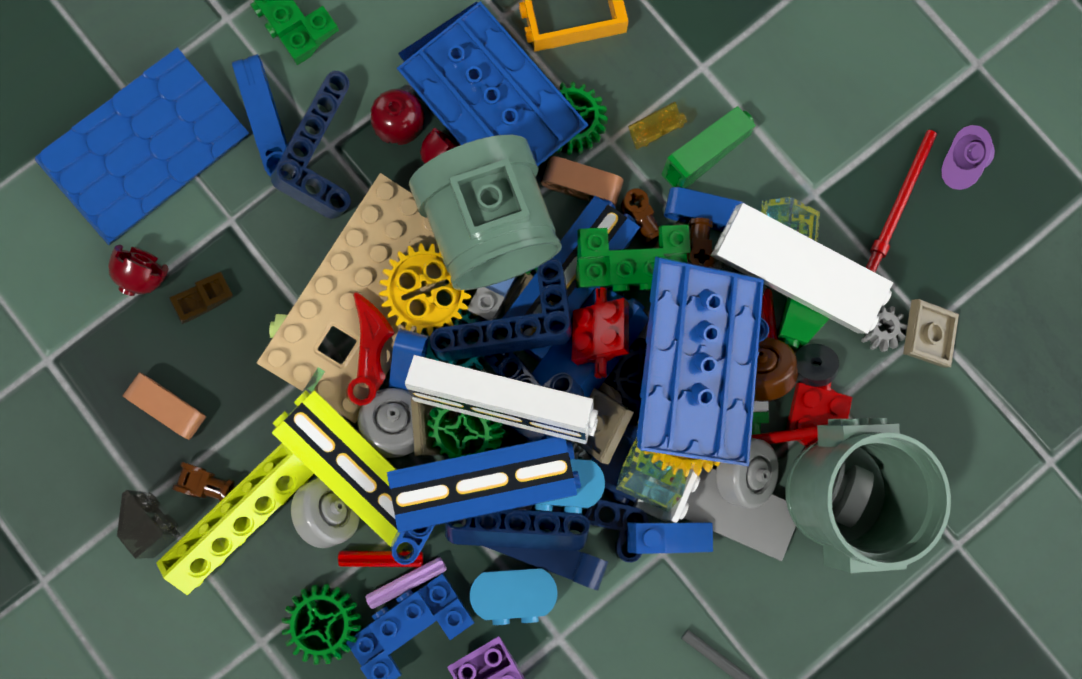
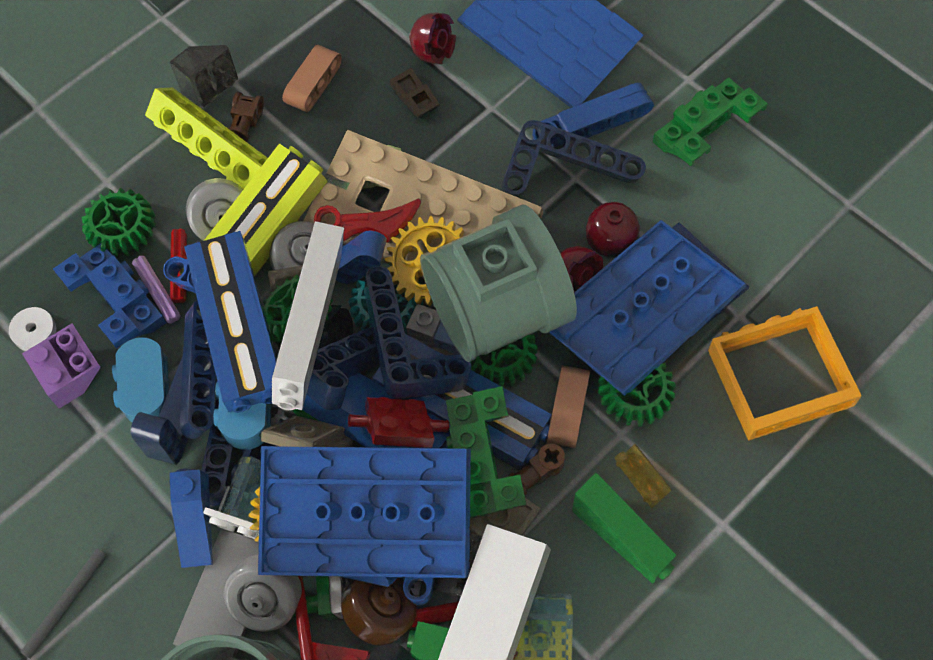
camera: 90 degrees right, 15 degrees down
blue beam [664,187,745,232] -> none
reddish brown connector [687,218,714,267] -> none

